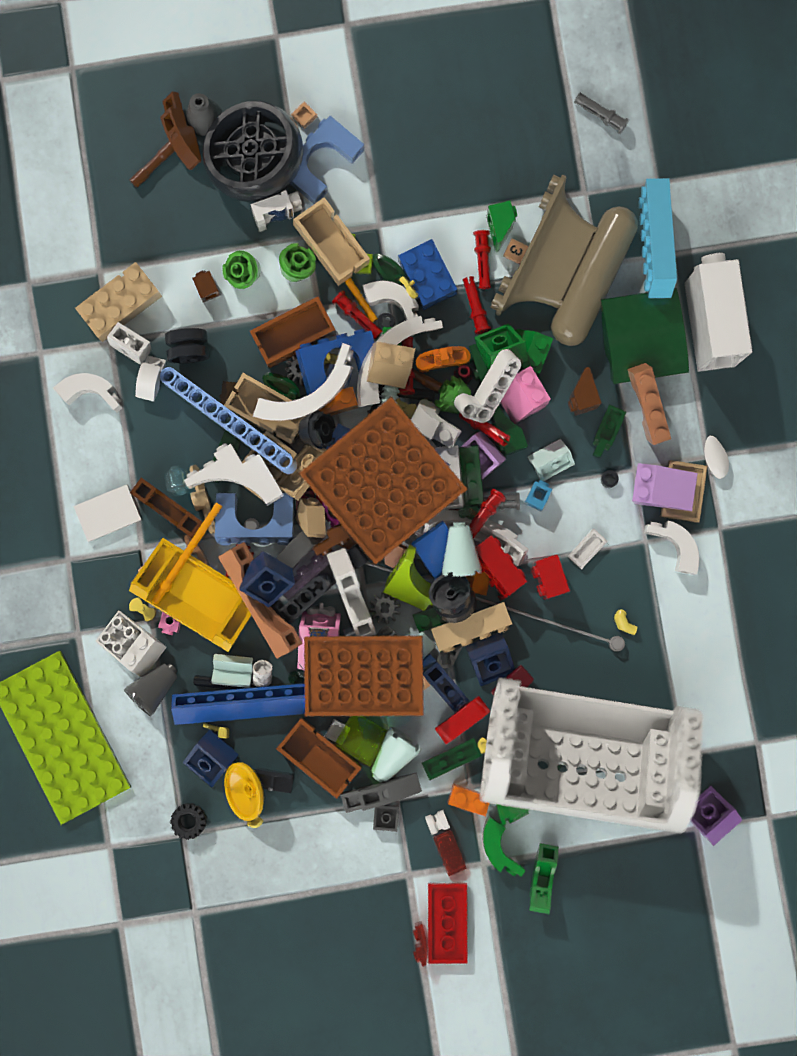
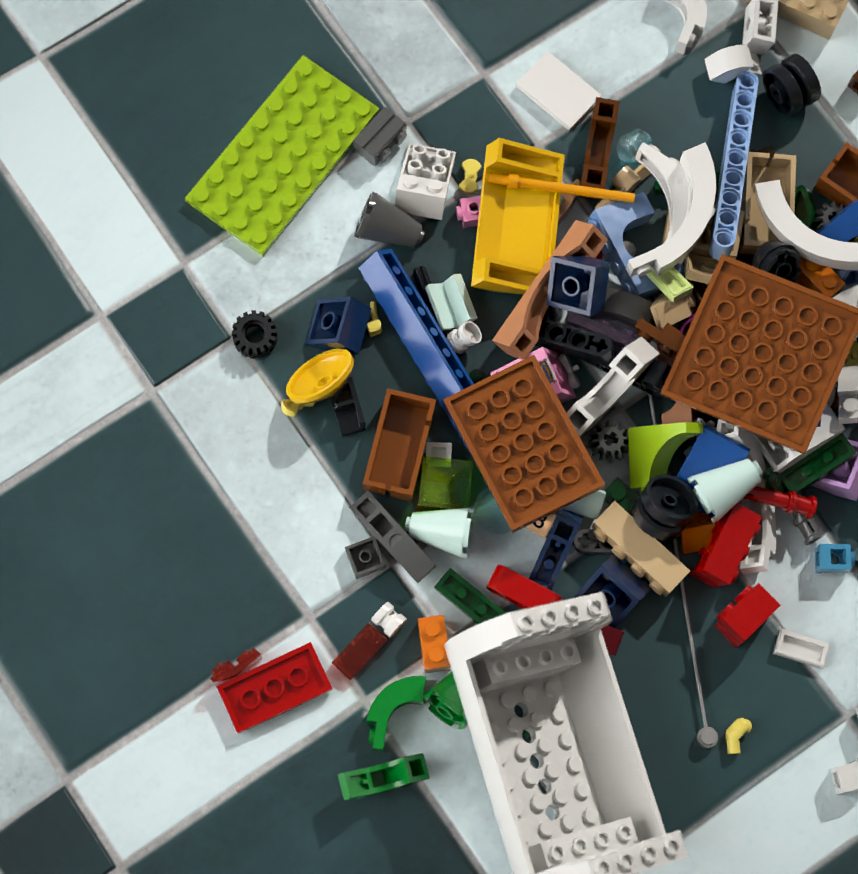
camera: 60 degrees right, 10 degrees down
none -> dark grey brick [353,107,407,166]
none -> white arch [626,142,716,277]
none -> yellowish green tile [645,267,694,303]

